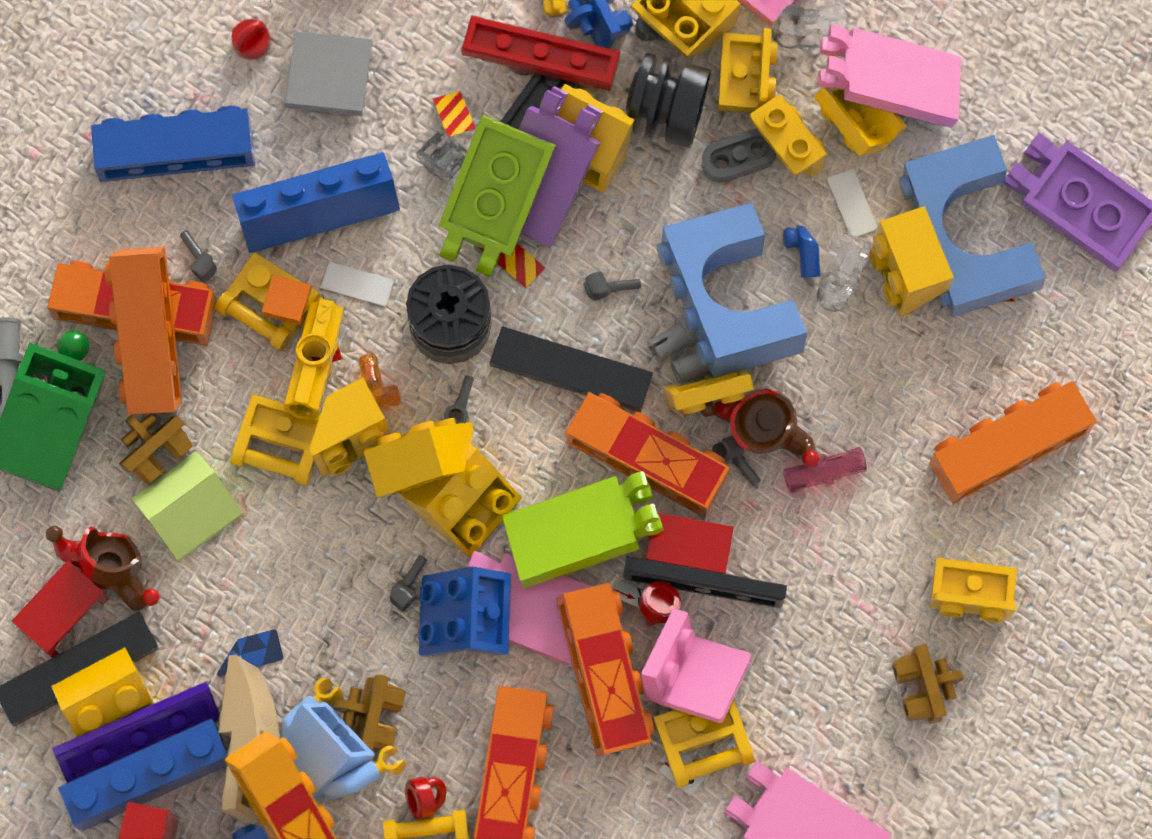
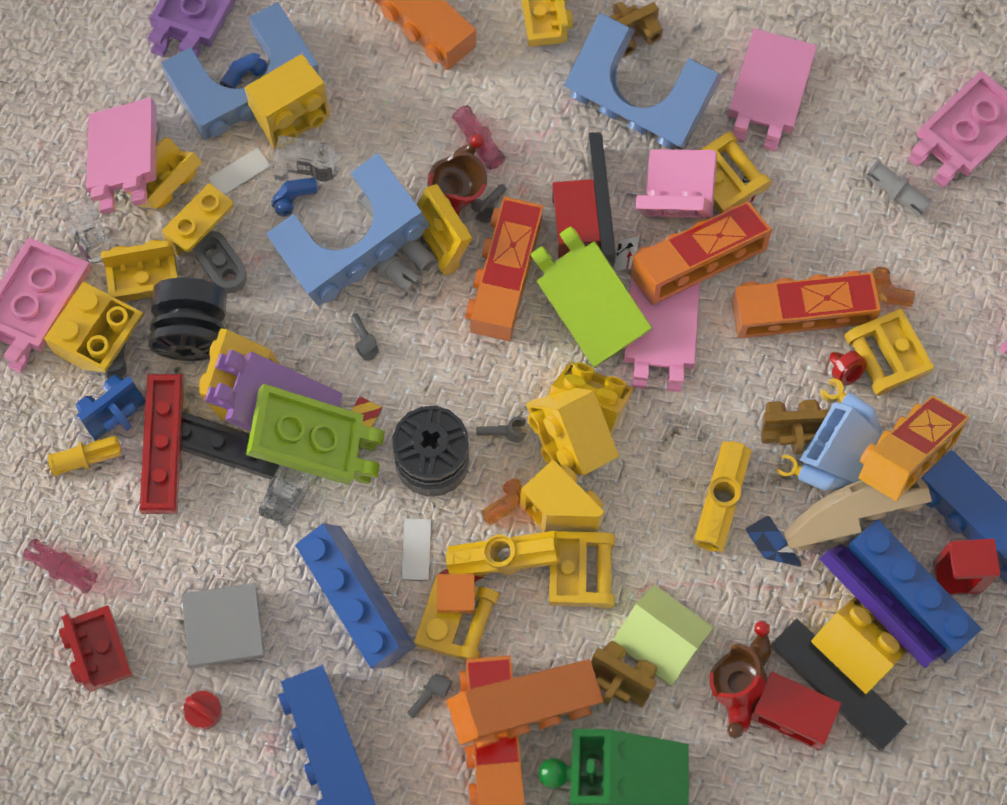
camera: 105 degrees left, 5 degrees down
dark grey hand [390,555,427,612] -> none
blue bracket [418,566,511,657] -> none
sticker [433,91,476,137] -> none
black tile [490,326,653,412] -> none
red tile [639,582,681,627] -> none
none -> blue arm [219,53,267,89]
none -> medium blue arch [564,13,723,150]
none -> yellow piece [693,441,752,552]

